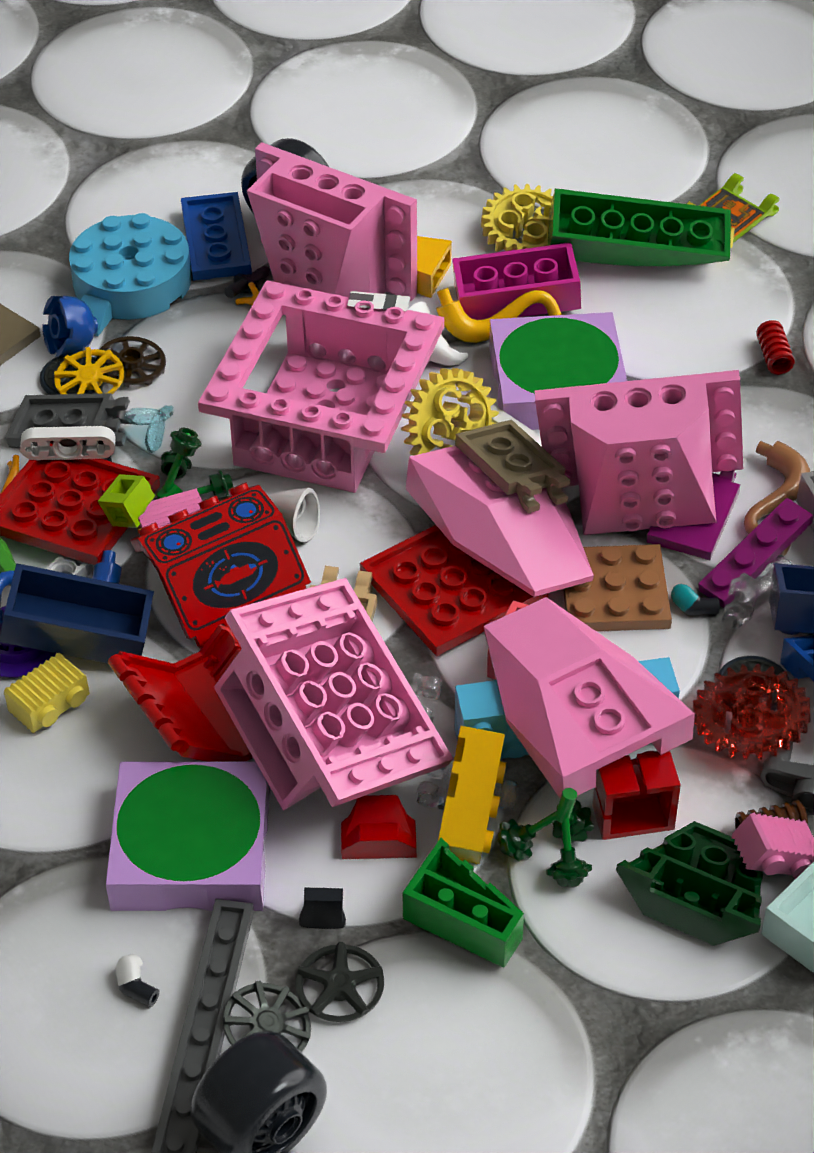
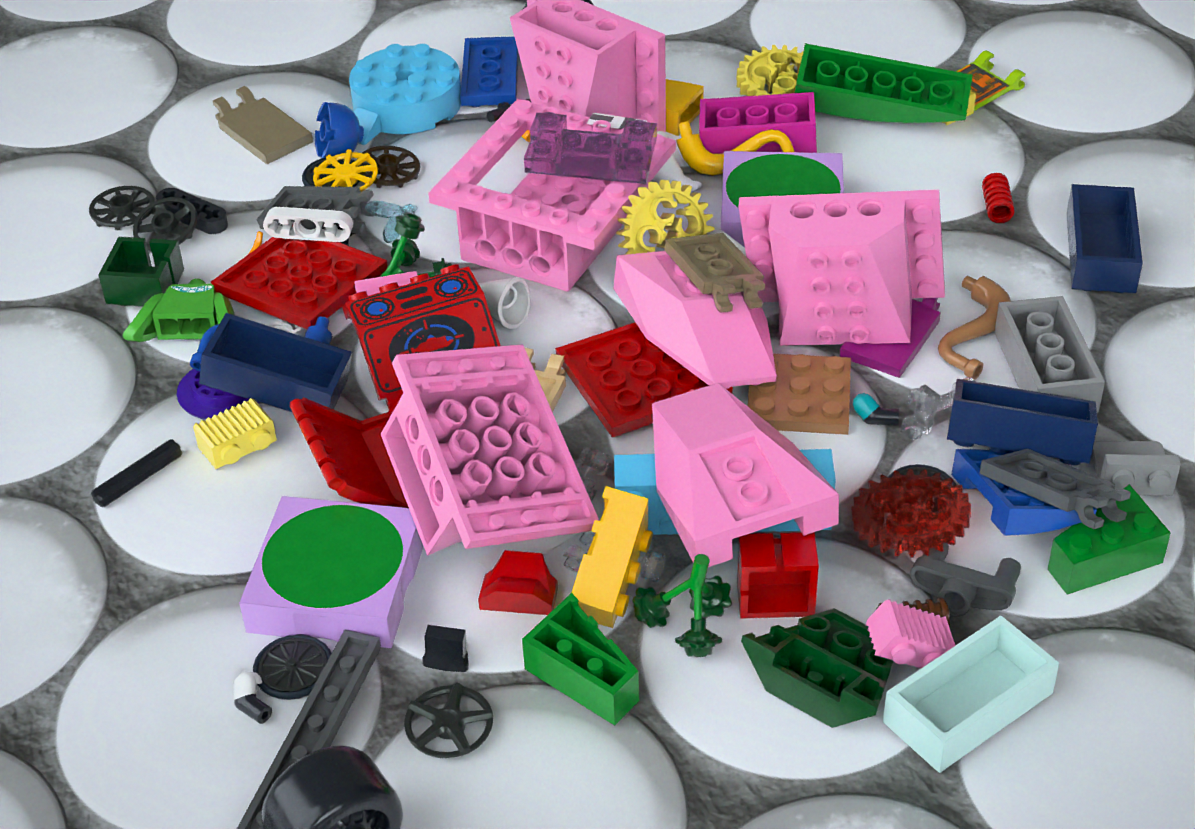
camera: 10 degrees right, 5 degrees down
lime brick [98,474,155,528] -> none
pearl dark grey wheel [223,981,311,1052] -> none
magenta plate [698,498,813,609] -> none
none -> pearl dark grey wheel [253,635,332,700]
none -> clear purple bracket [524,112,657,184]

